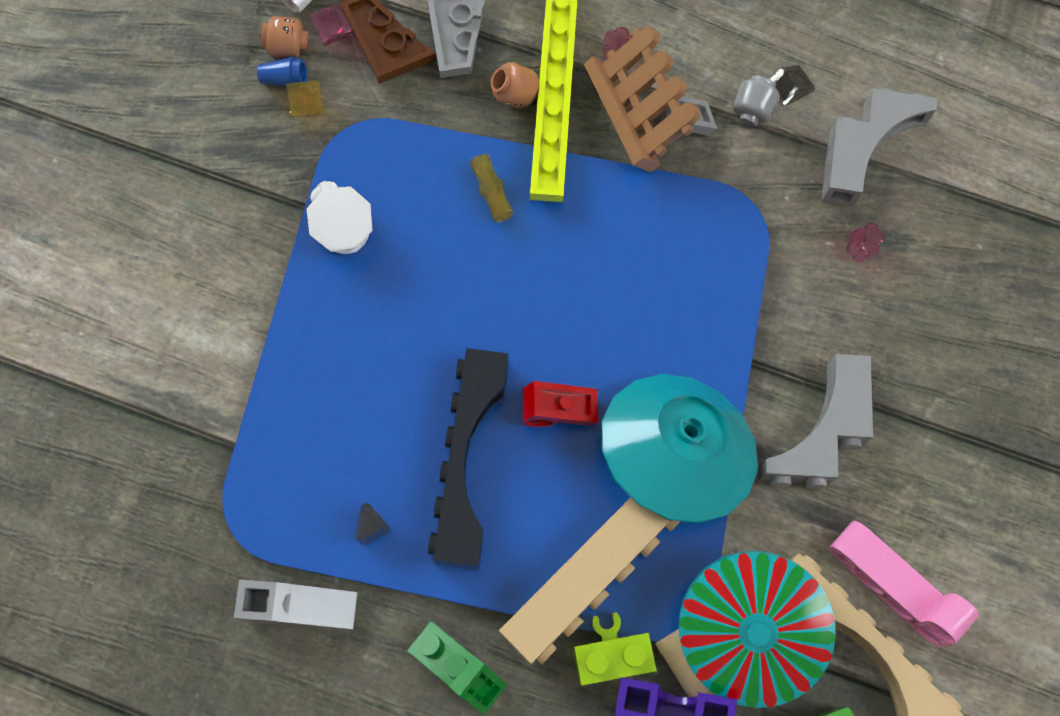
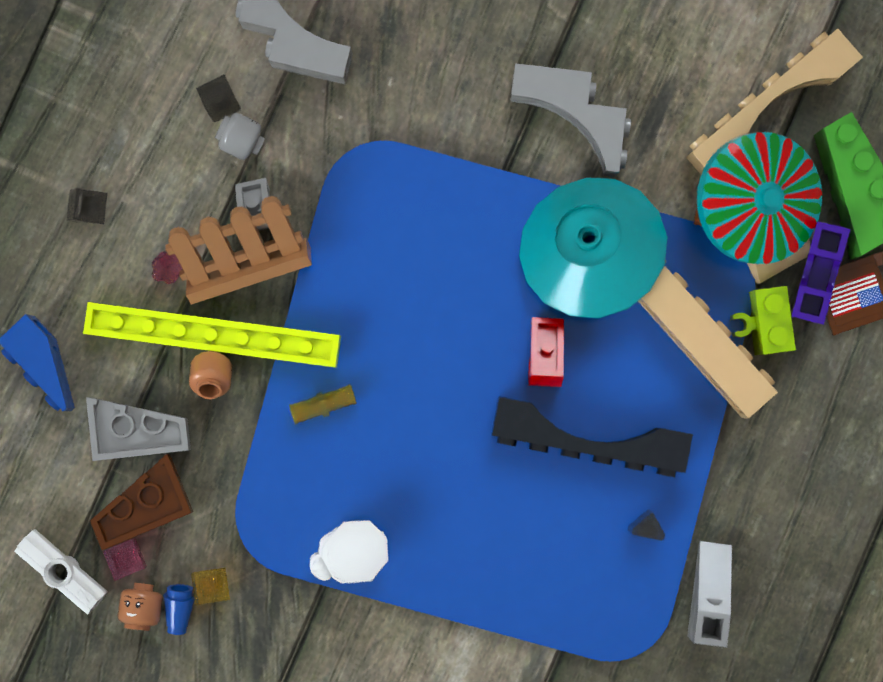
camera: 80 degrees left, 15 degrees up
green bracket [407,621,508,715] -> none
bright pink beam [829,521,979,647] -> none
clear pink plant [846,222,885,262] -> none

